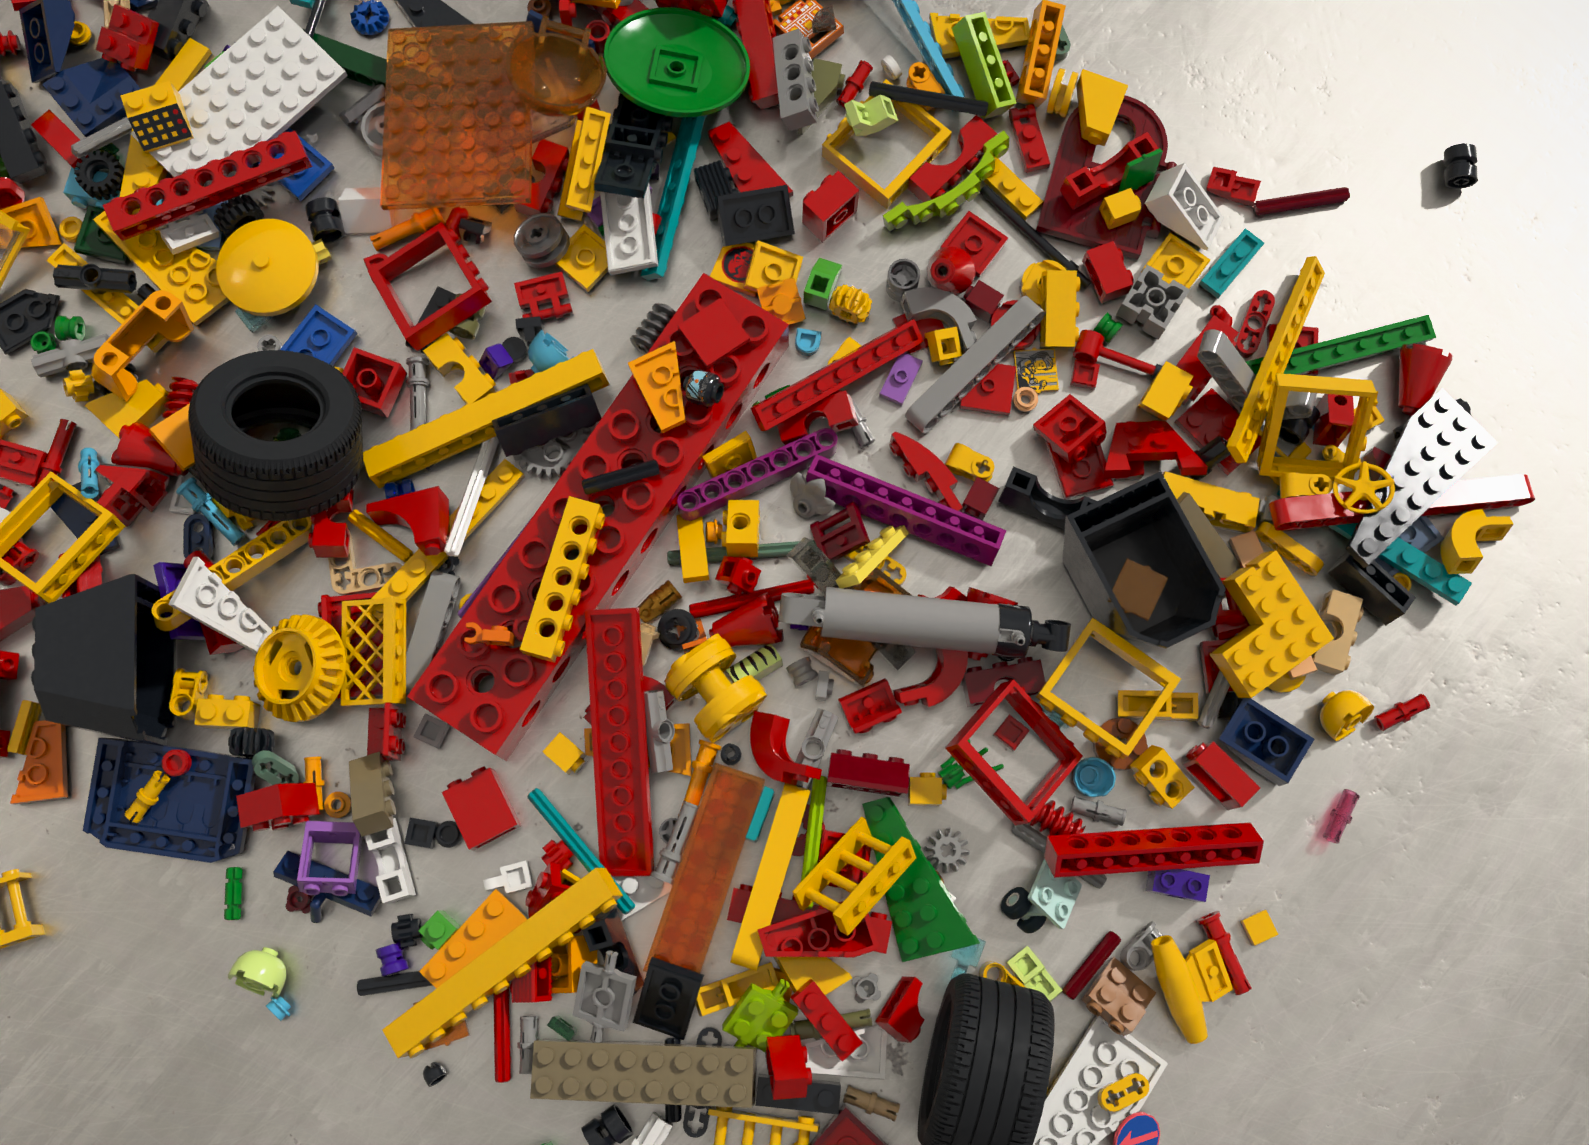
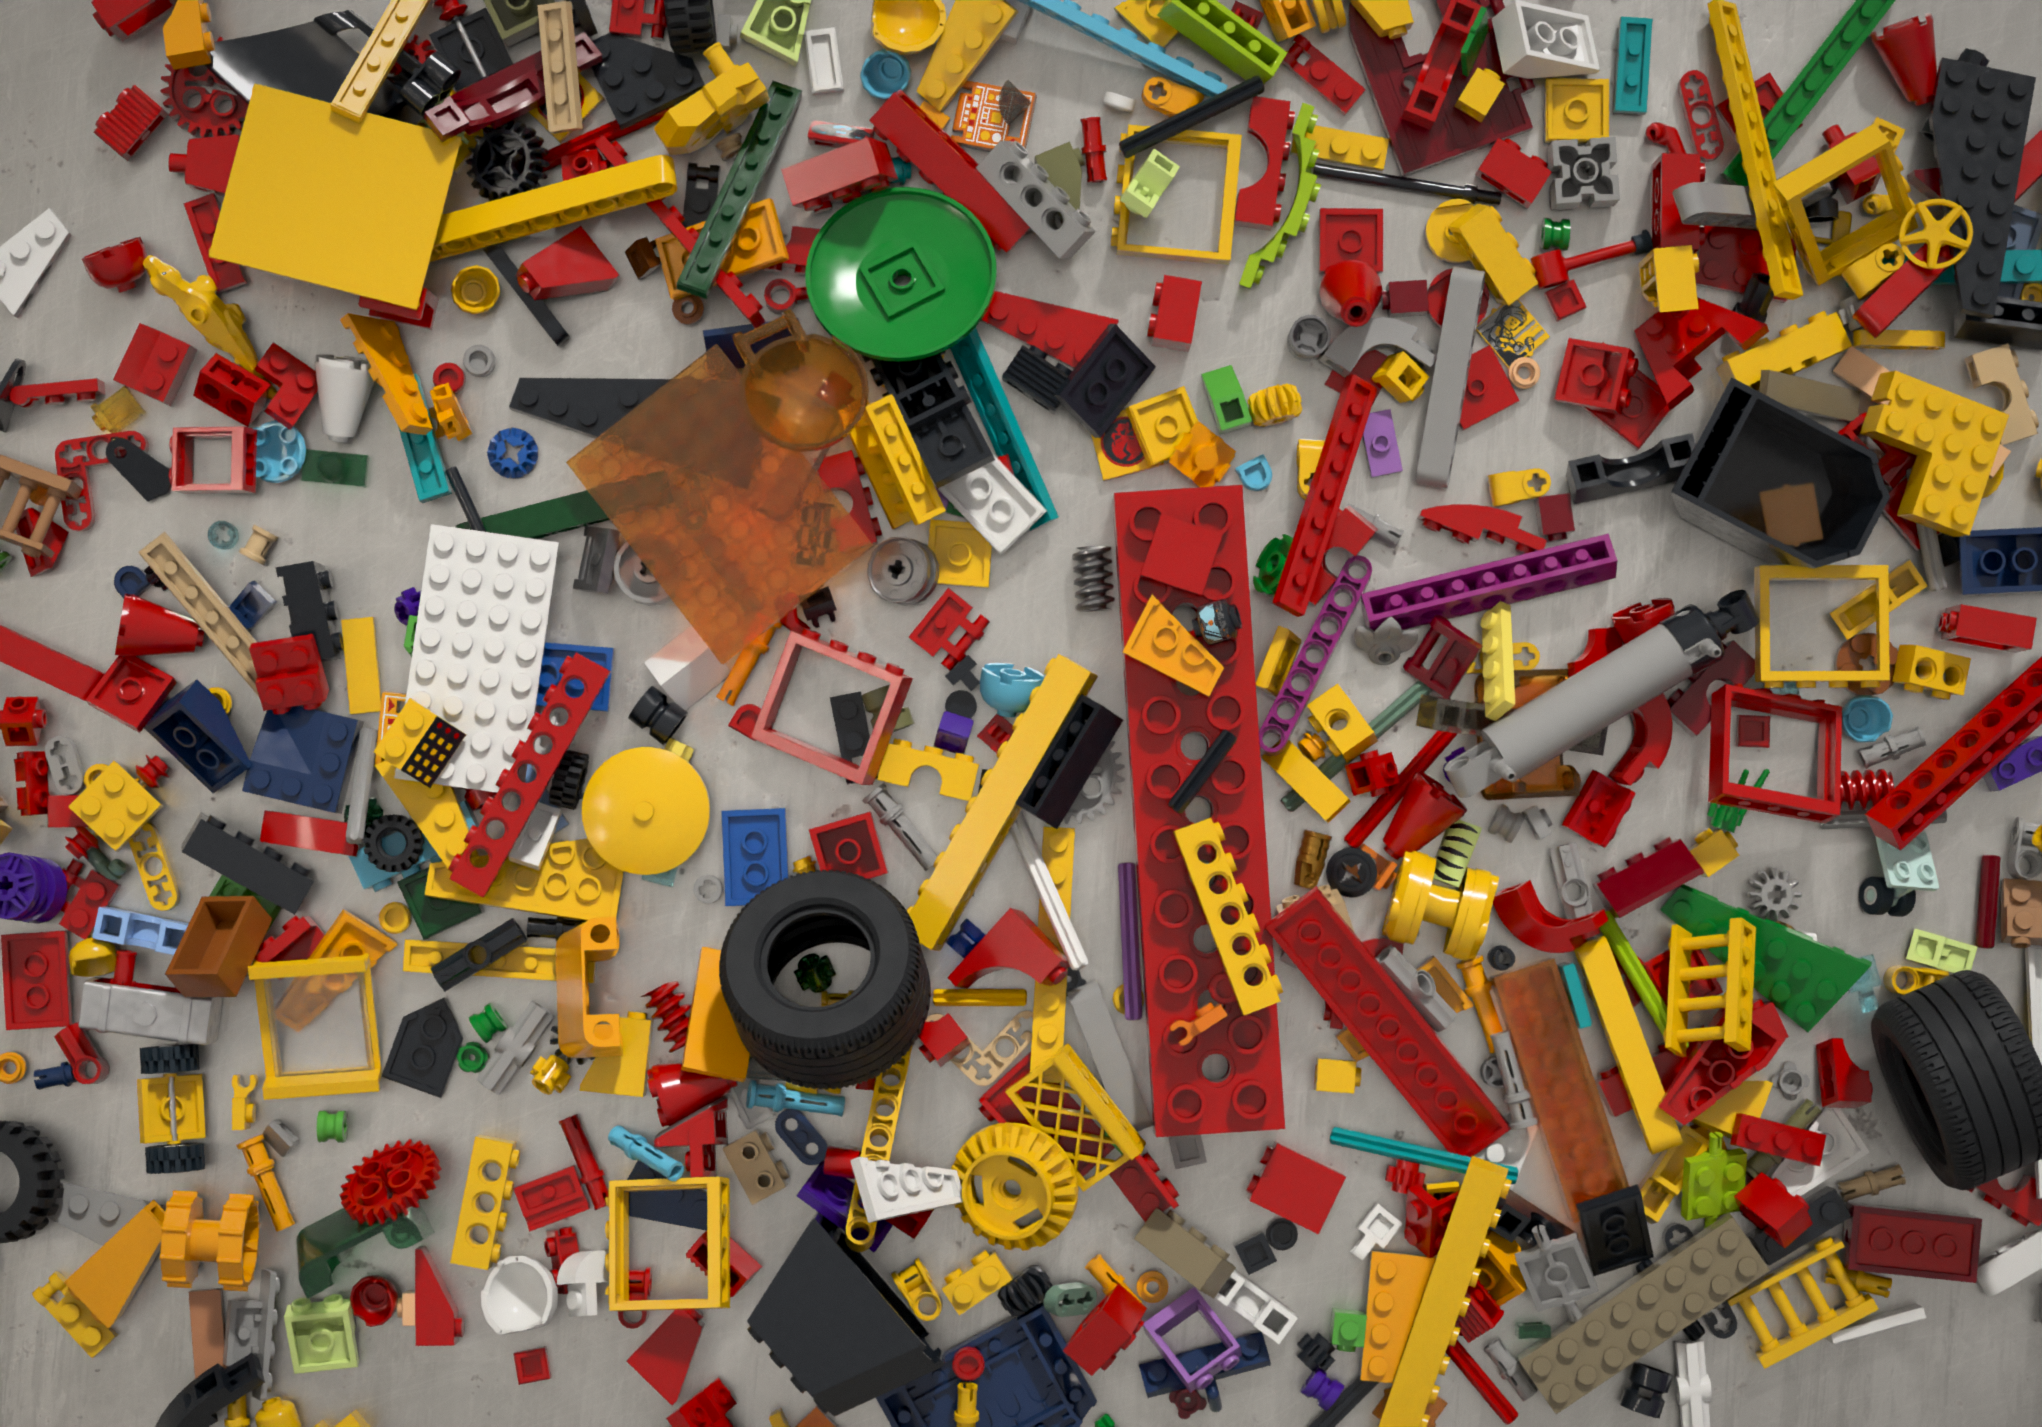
camera: 35 degrees left, 10 degrees up
none -> tan brick [722,1128,790,1205]

